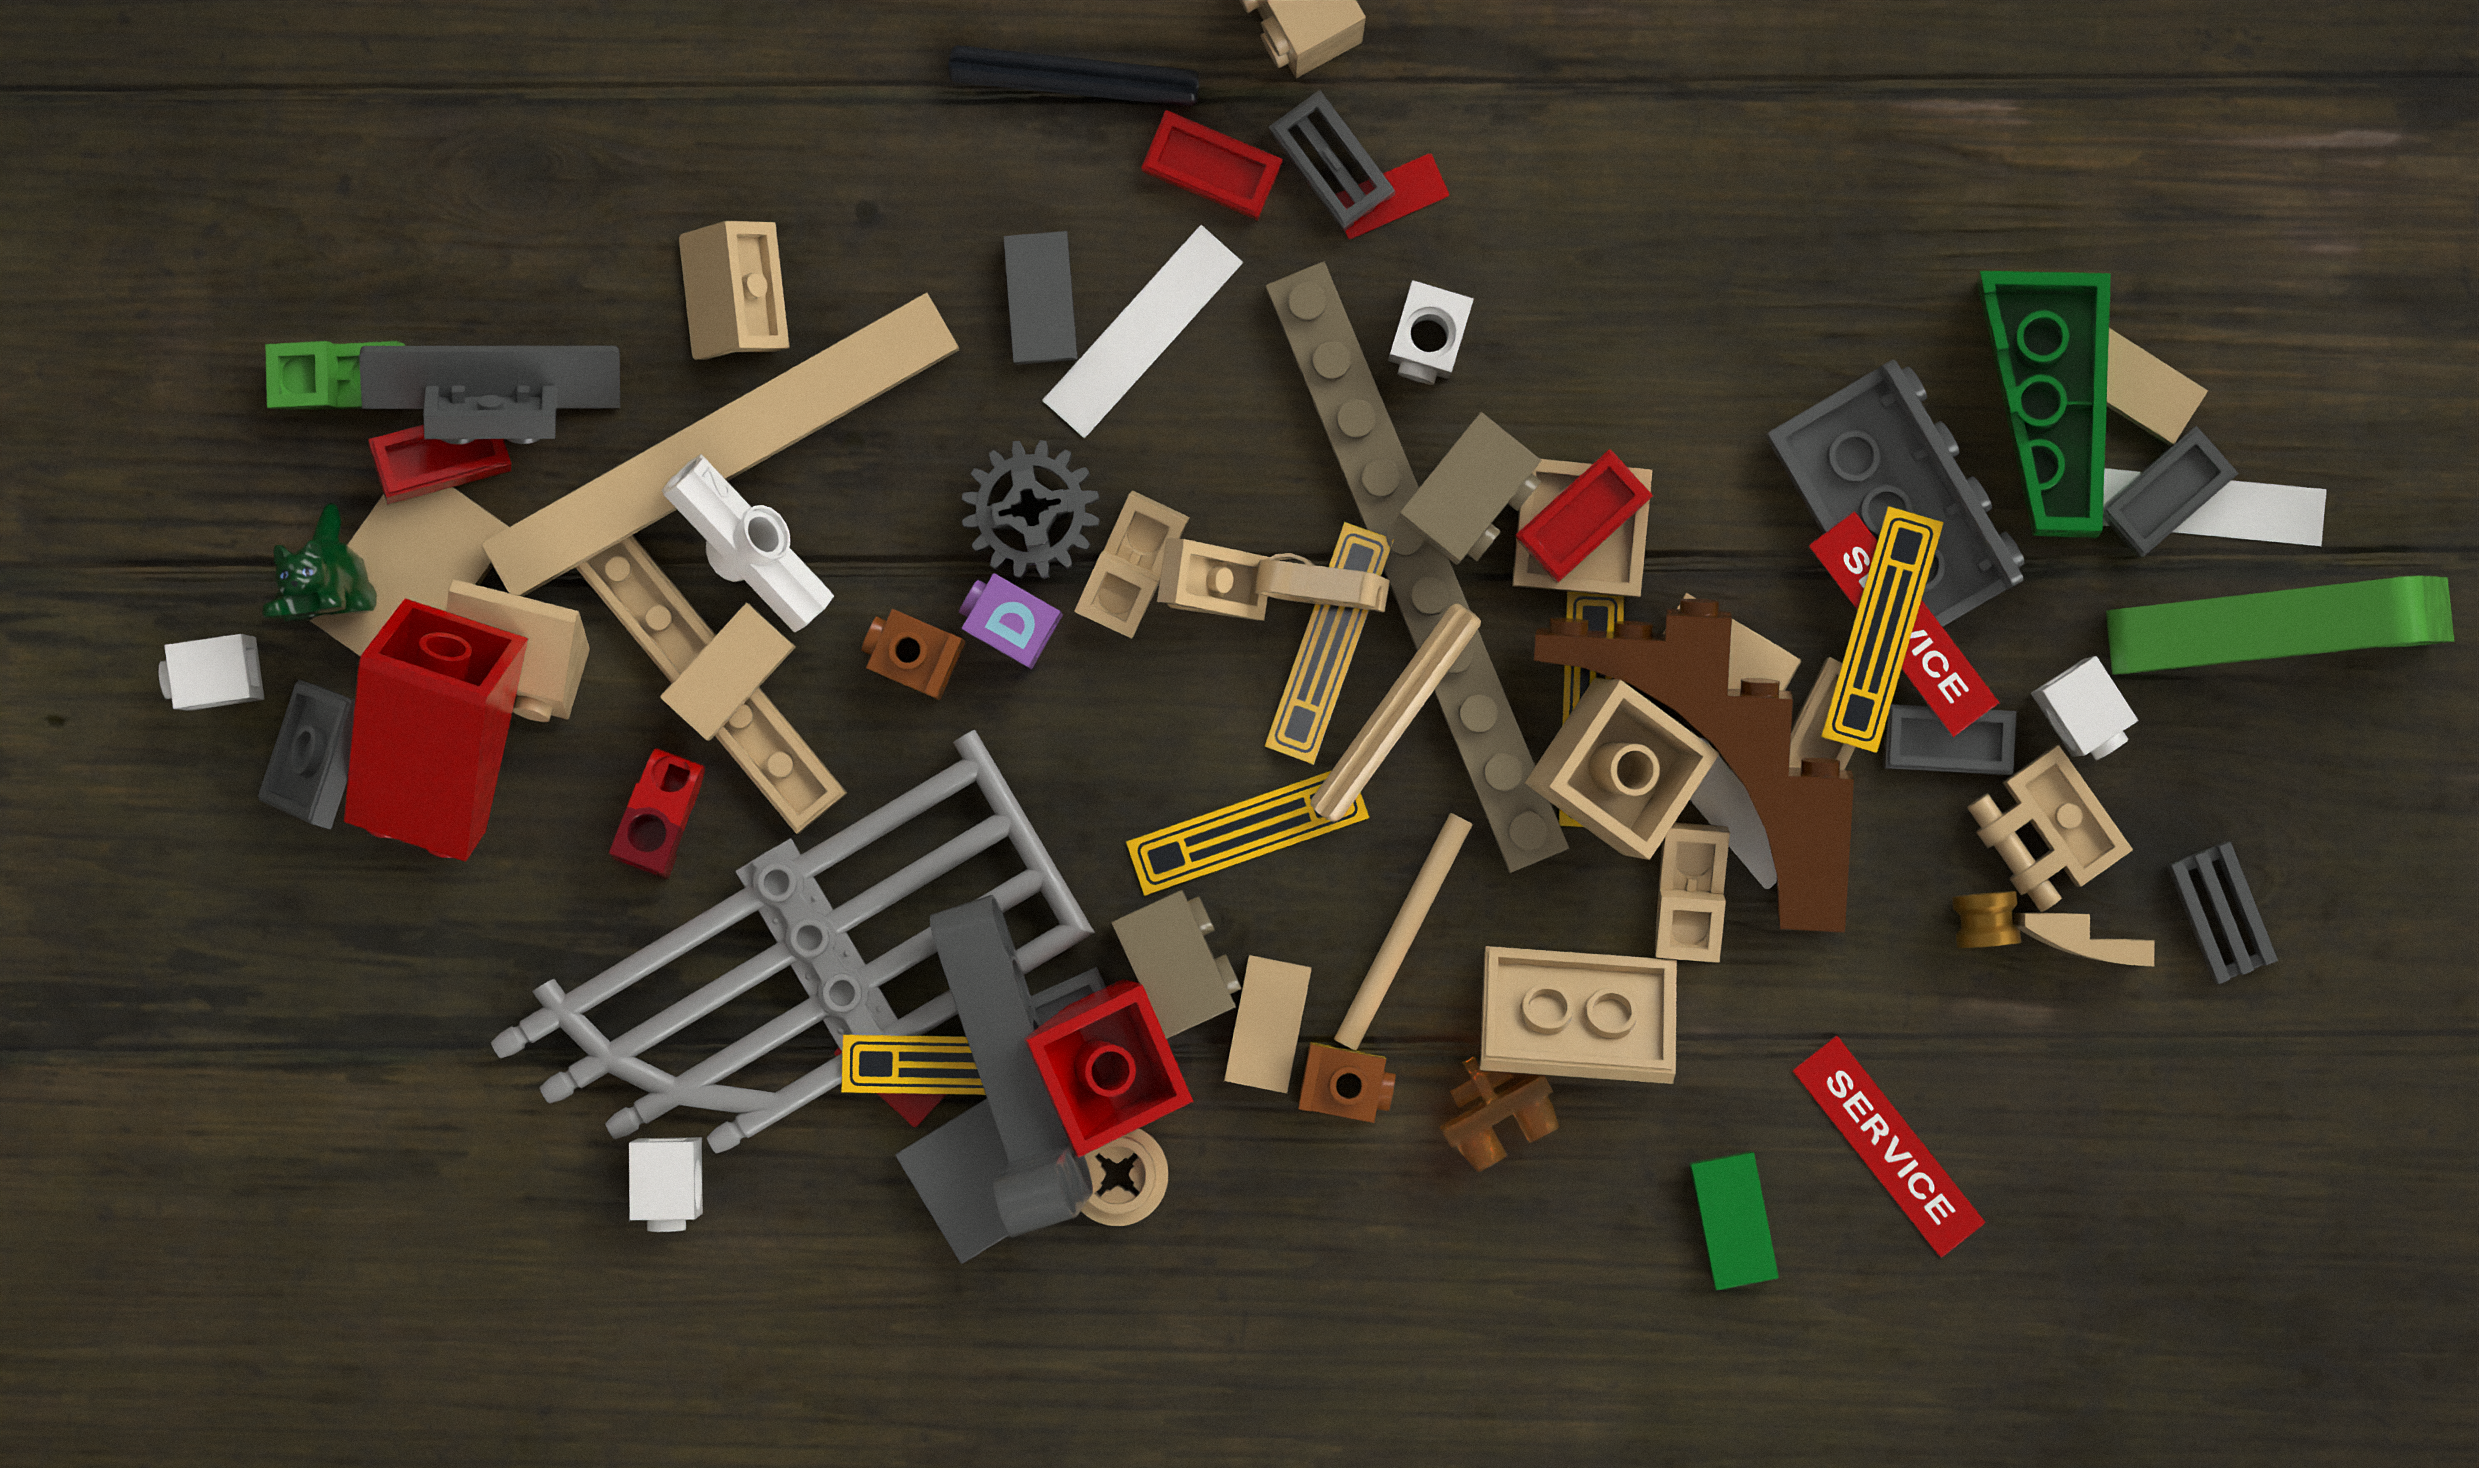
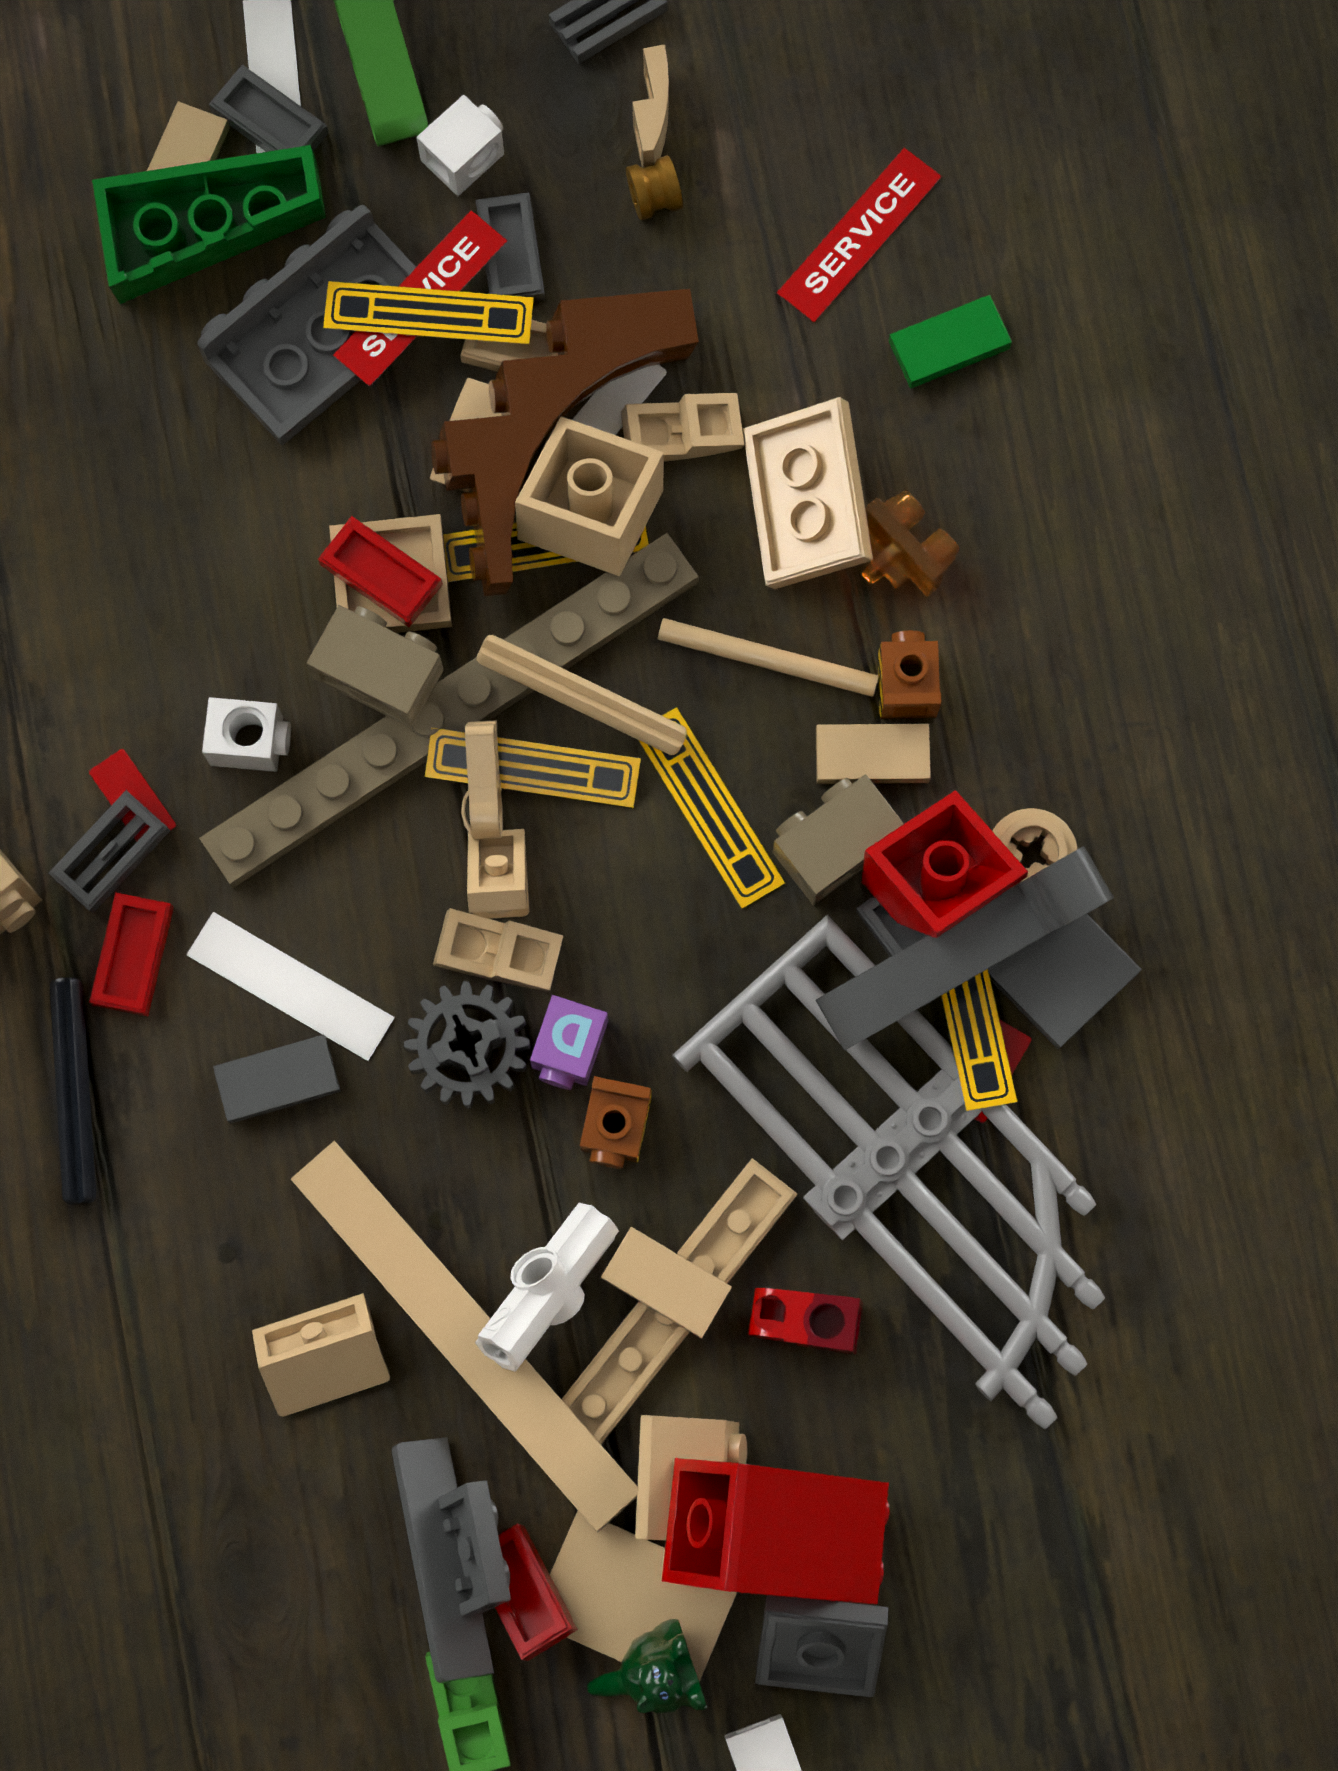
camera: 105 degrees left, 10 degrees down
white brick [629,1137,703,1232] -> none
tan plate [1967,745,2133,912] -> none

